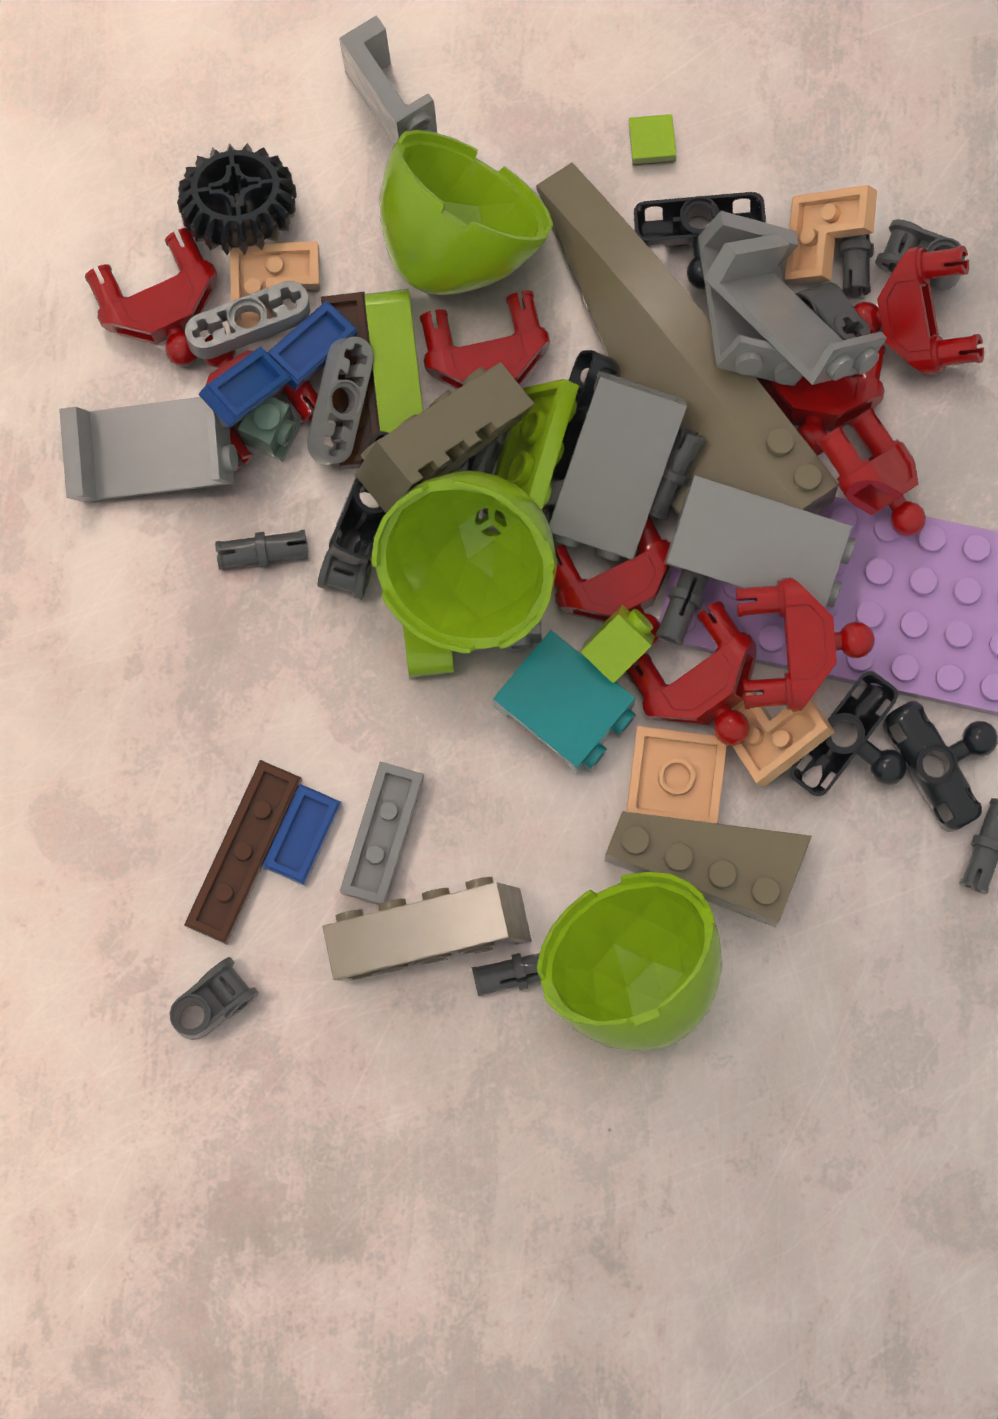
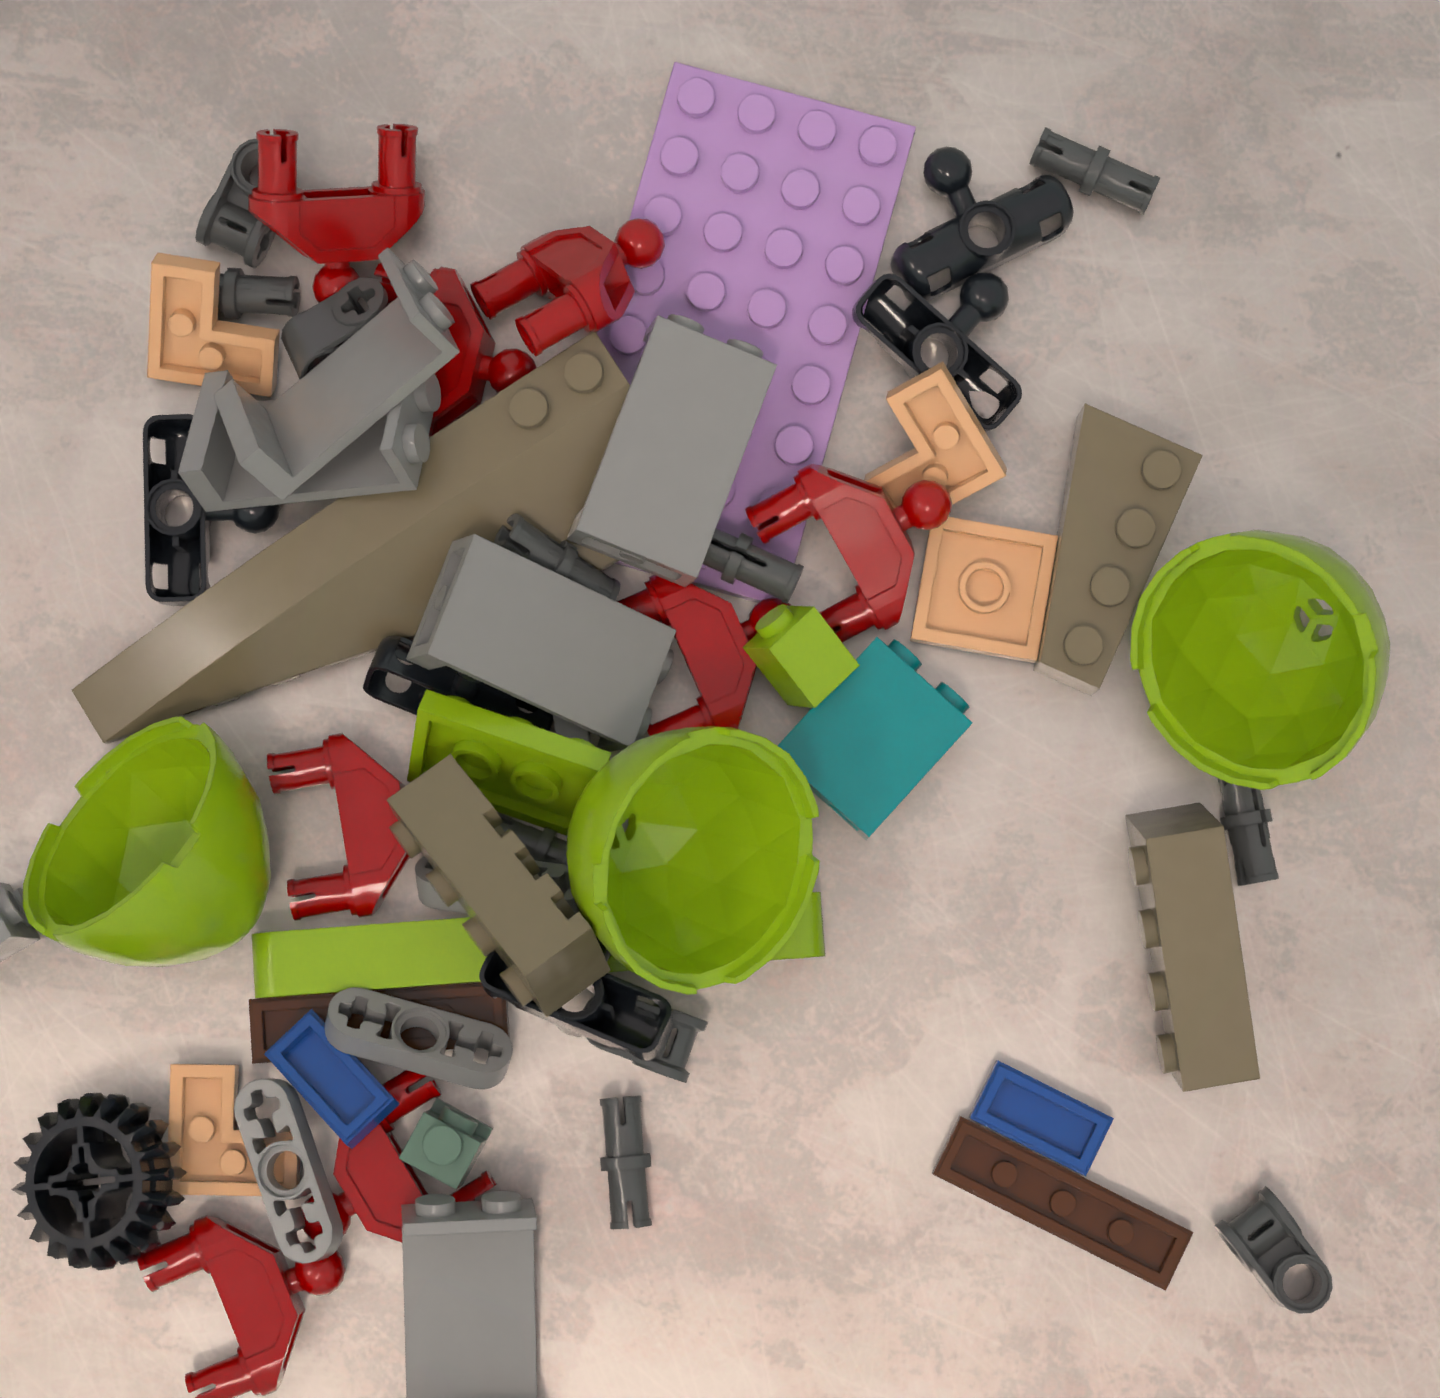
camera: 90 degrees left, 5 degrees up
blue tile [198,346,291,428] -> none
light grey plate [340,761,424,905] -> none
lime tile [628,114,676,165] -> none
red connector [736,577,875,712] -> none

